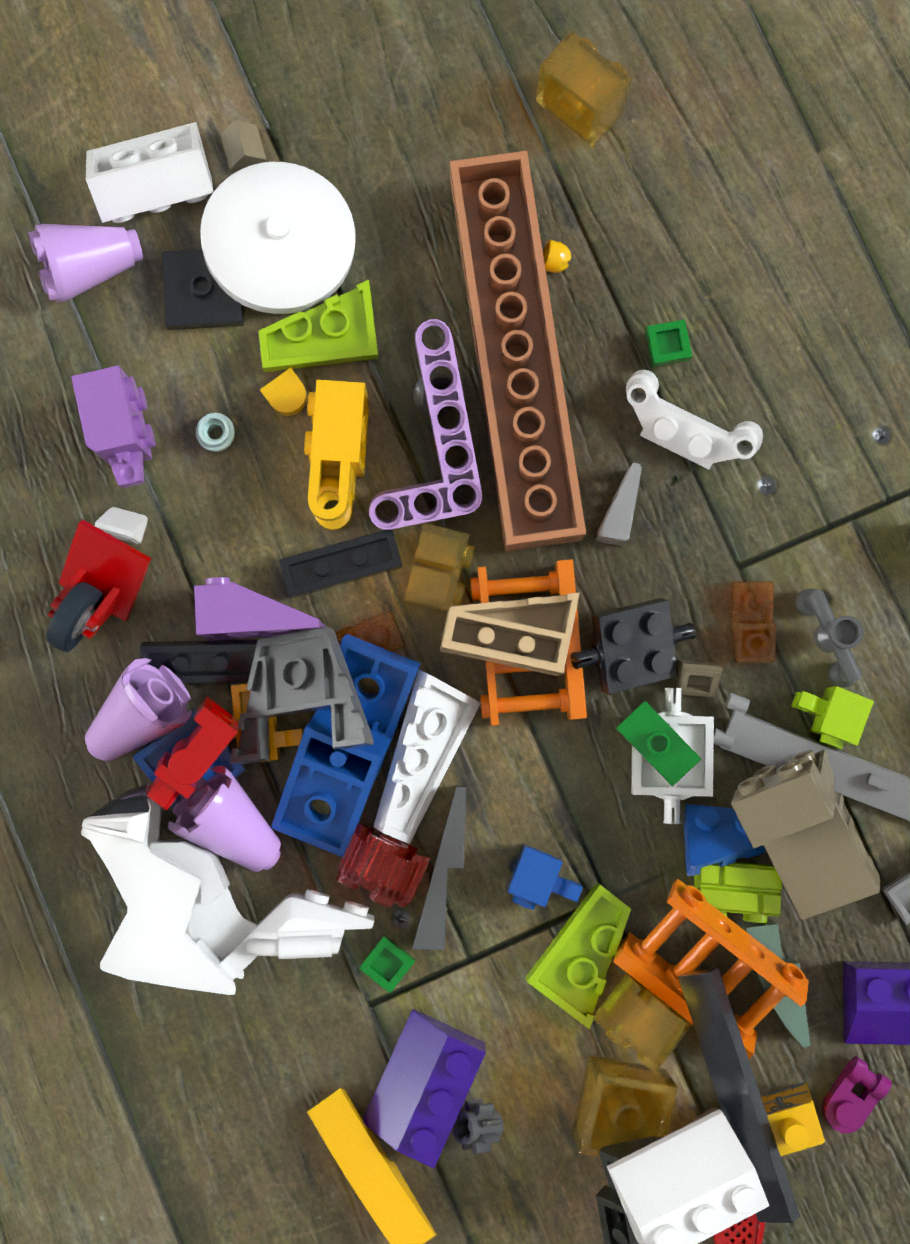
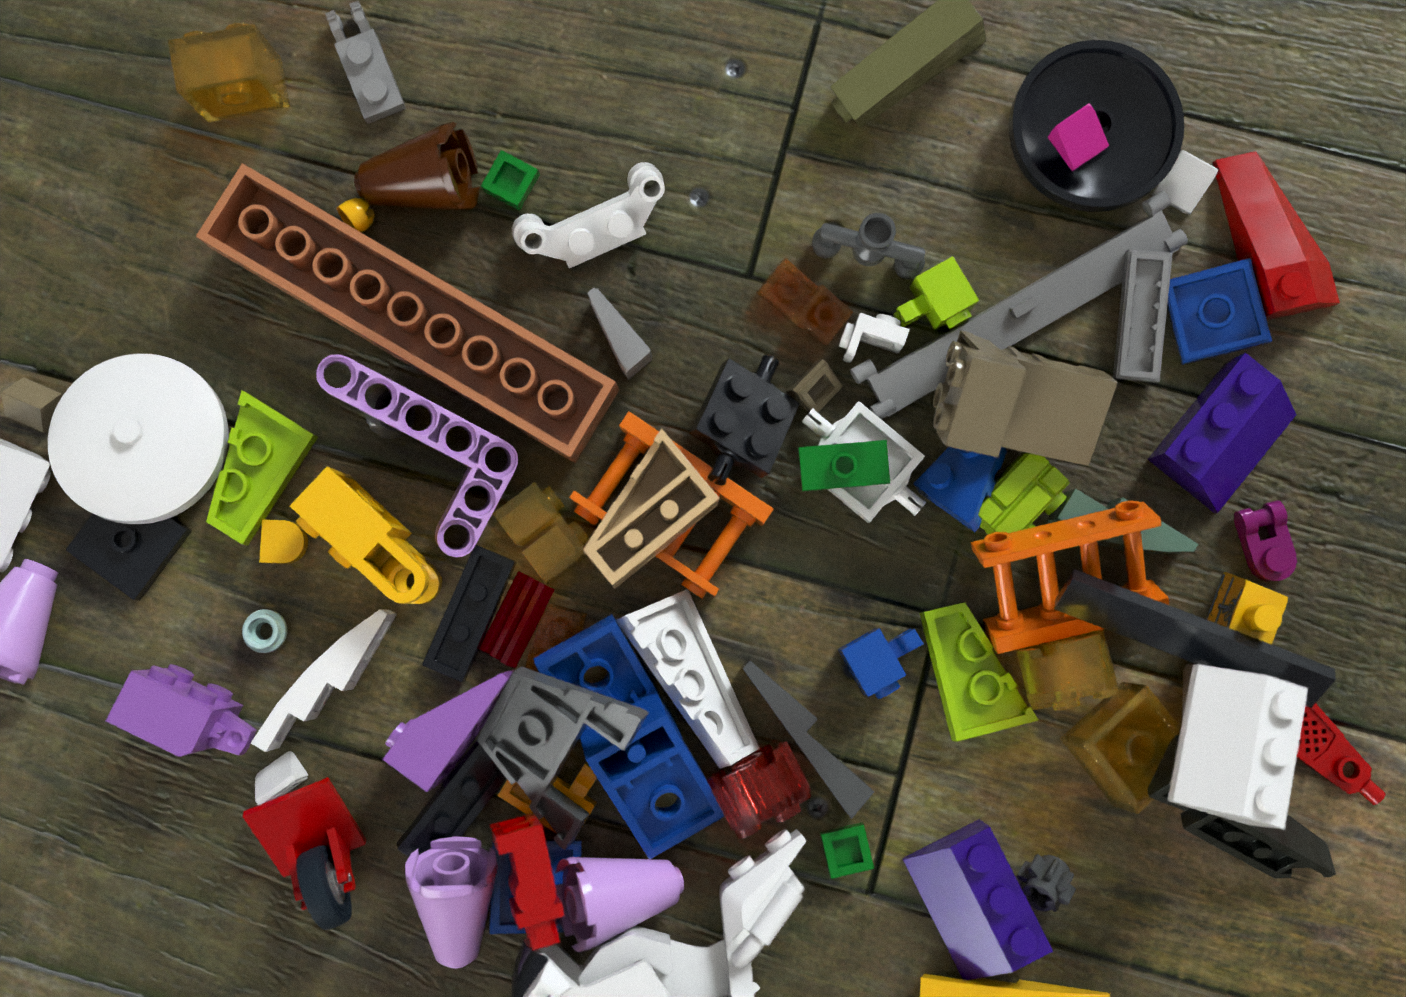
camera: 50 degrees left, 0 degrees up
none -> white slope [251,609,397,752]
none -> light grey hinge [325,1,406,124]
none -> reddish brown cone [354,122,479,210]
none -> dark red tile [479,571,555,669]
none -> white bracket [839,313,910,363]

